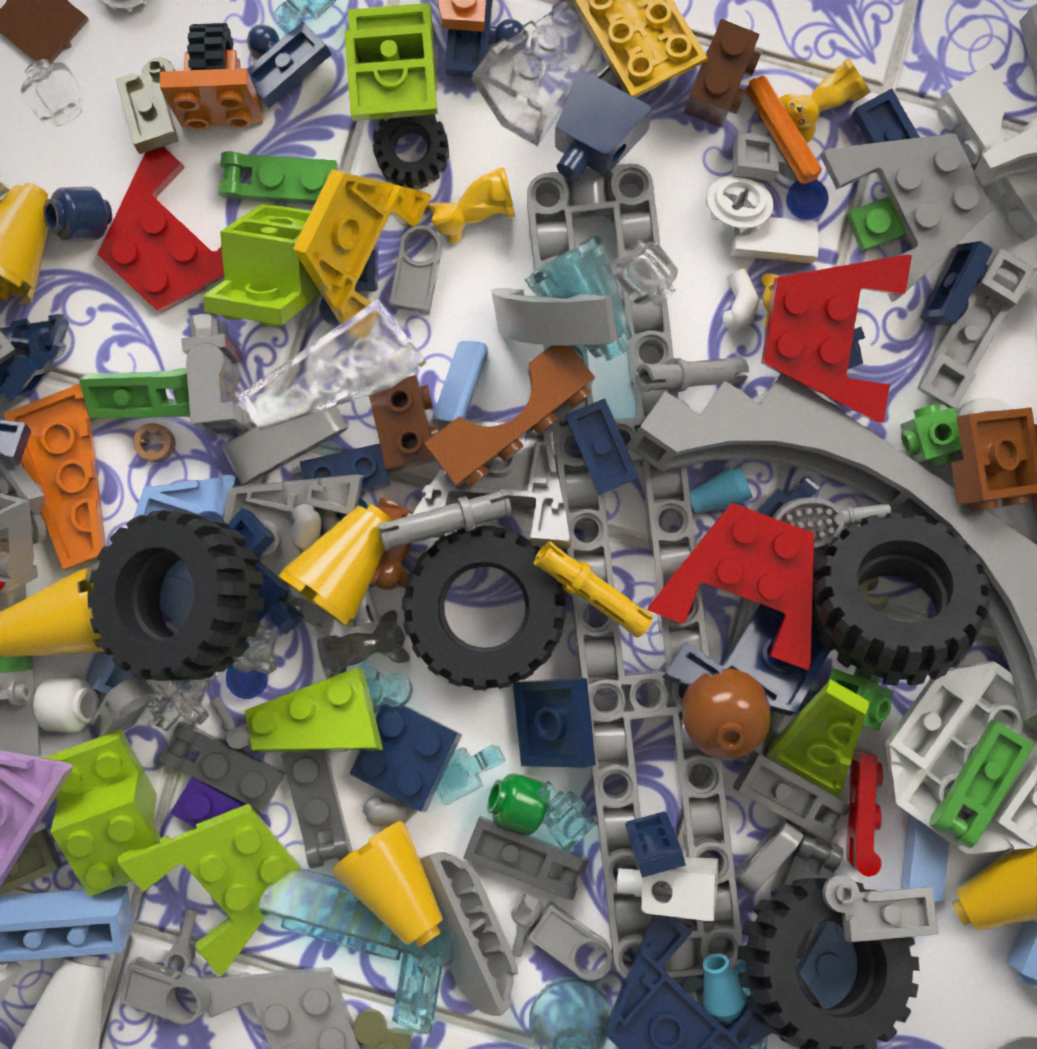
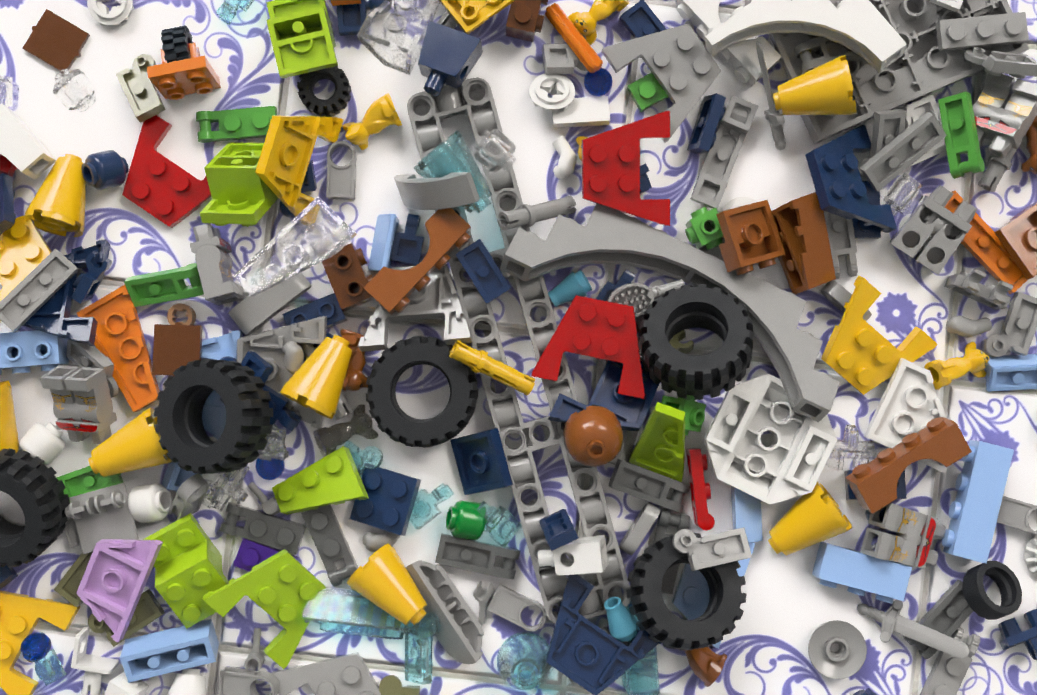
camera: 20 degrees left, 0 degrees up
dark blue plate [247,21,332,108] -> none
light grey pin [378,489,512,551] -> none
bright green plate [929,720,1035,848] -> none
none -> reddish brown piece [152,322,203,376]
none -> dark blue plate [390,213,425,265]

